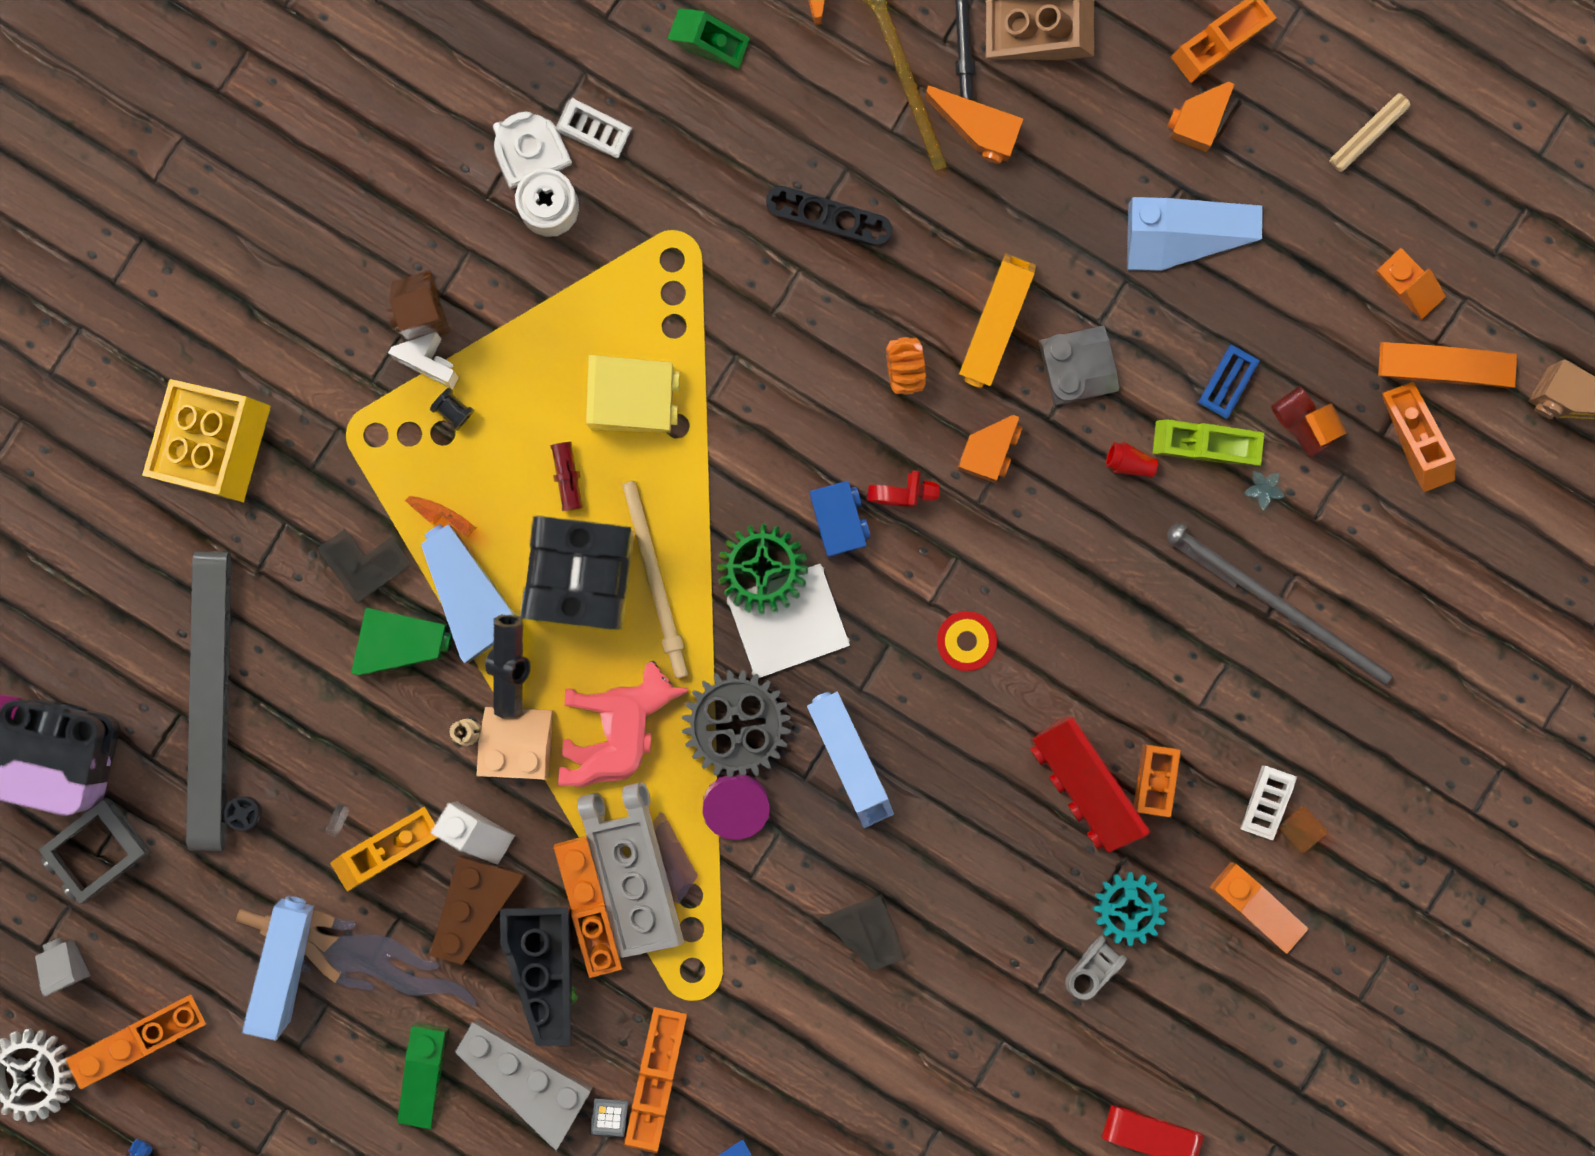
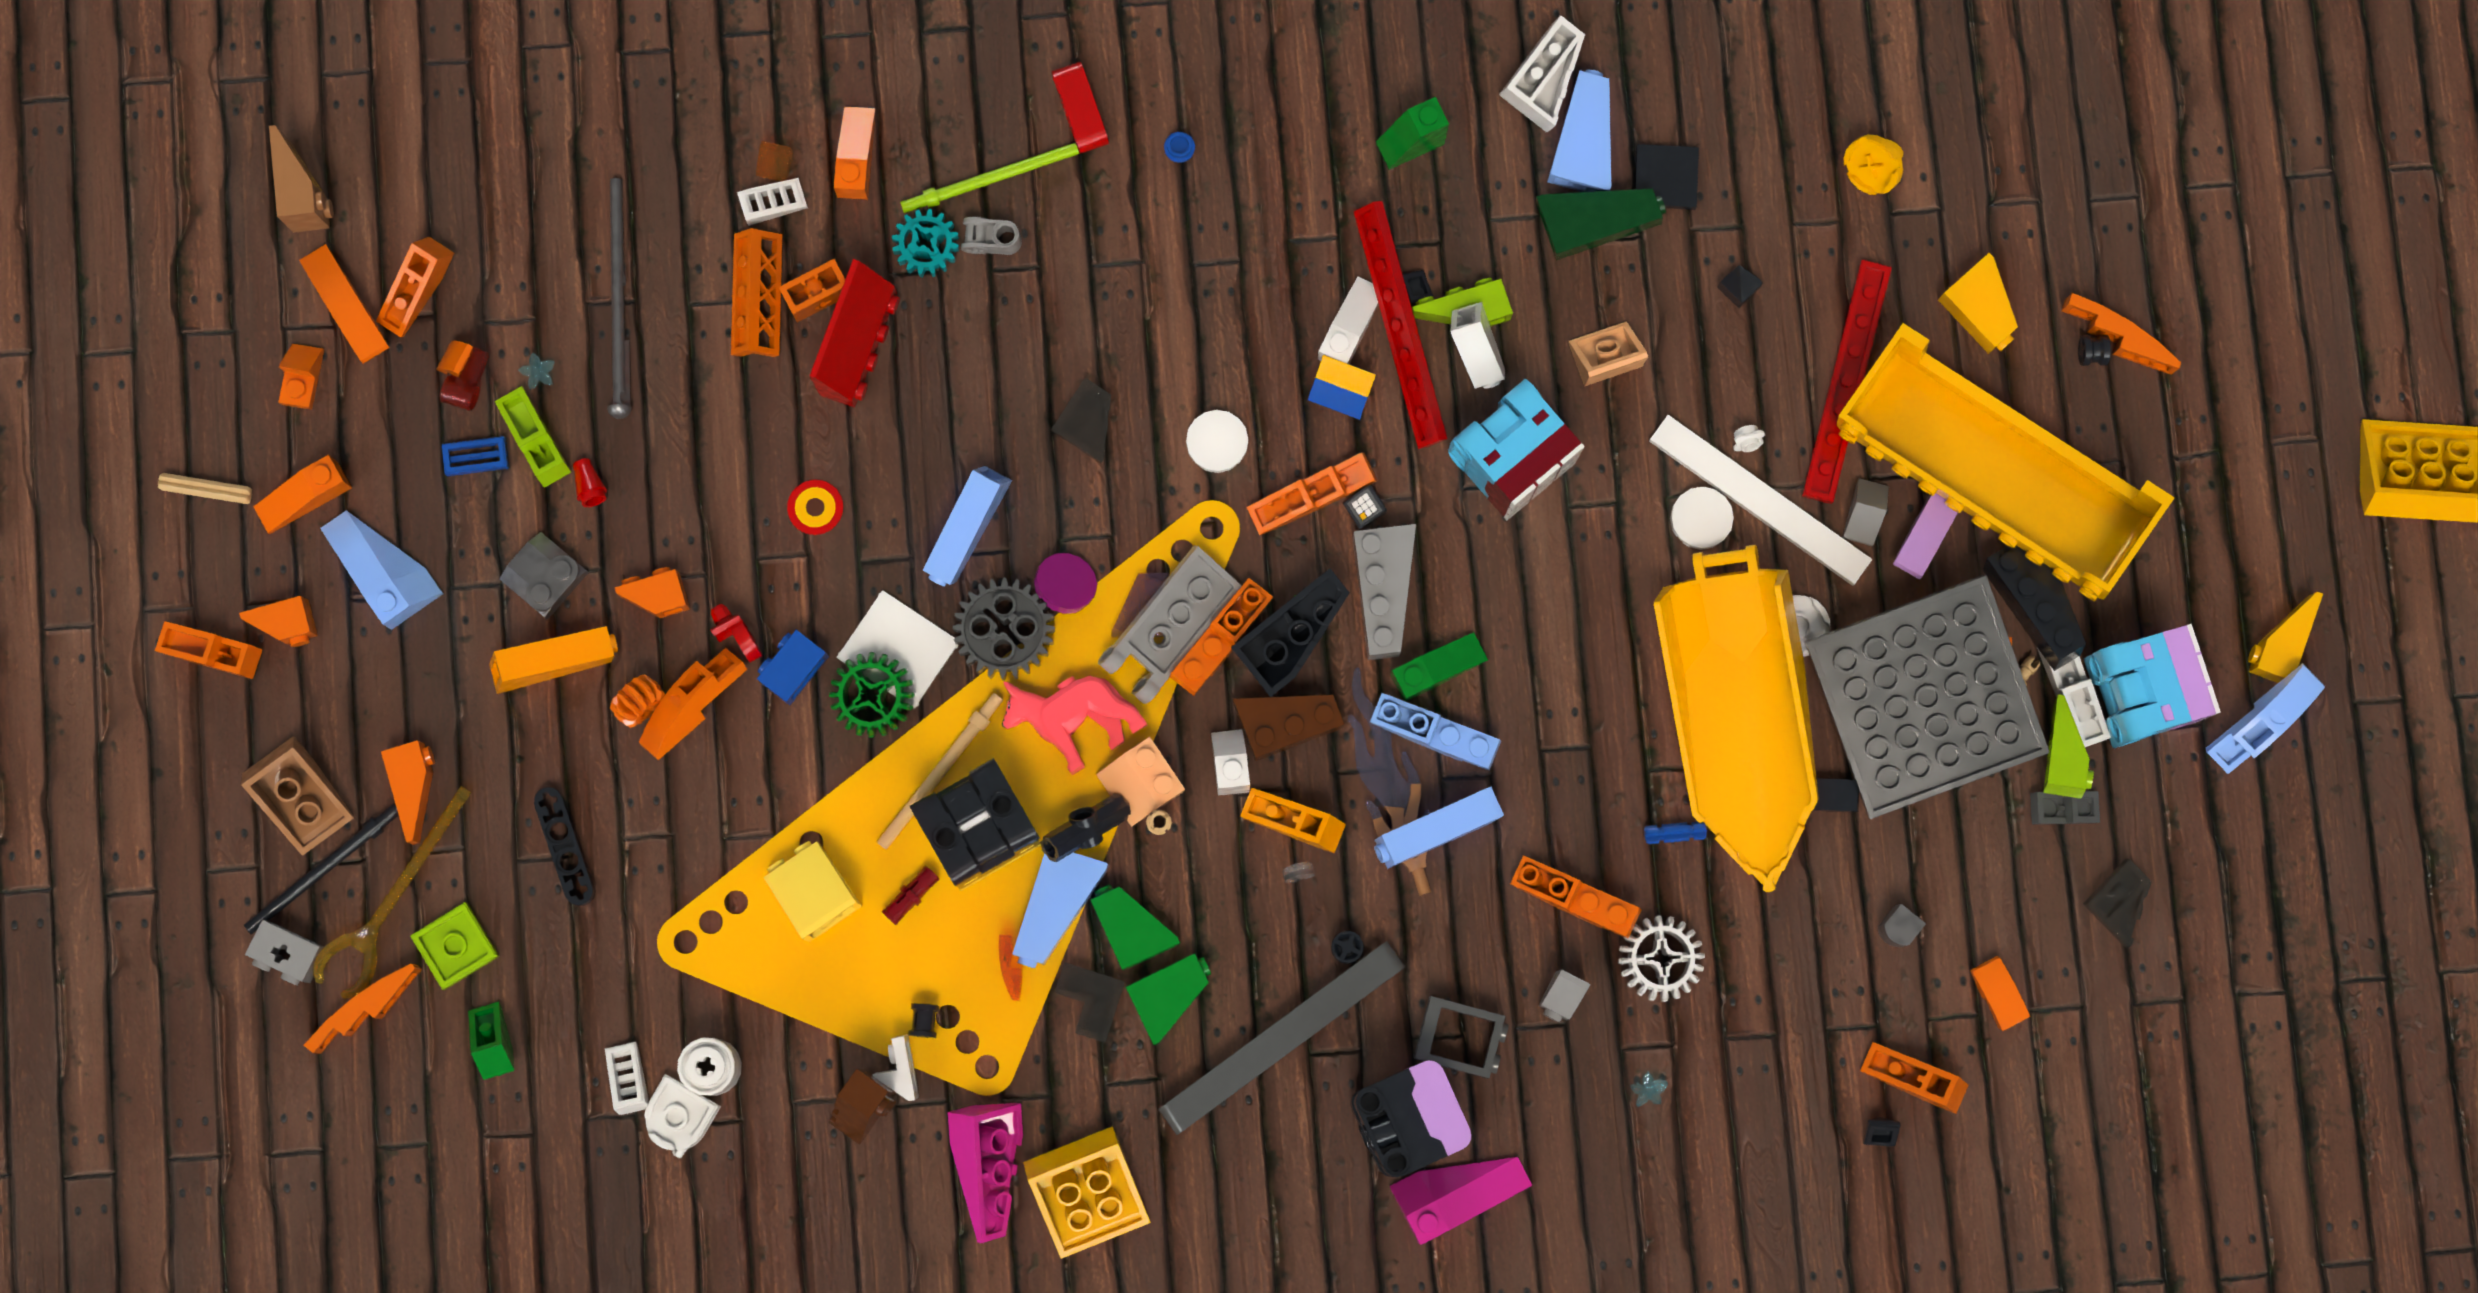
camera: 130 degrees left, 5 degrees down
none -> orange slope [253,455,352,534]
none -> lime tile [410,902,500,990]
none -> orange slope [639,648,747,760]
none -> orange fence [731,228,782,357]
none -> lime bar [900,143,1079,213]
none -> dark pink wedge [948,1103,1023,1243]
none -> green slope [1126,953,1211,1046]
none -> white tile [1186,410,1248,473]
none -> light blue slope [1370,693,1501,771]

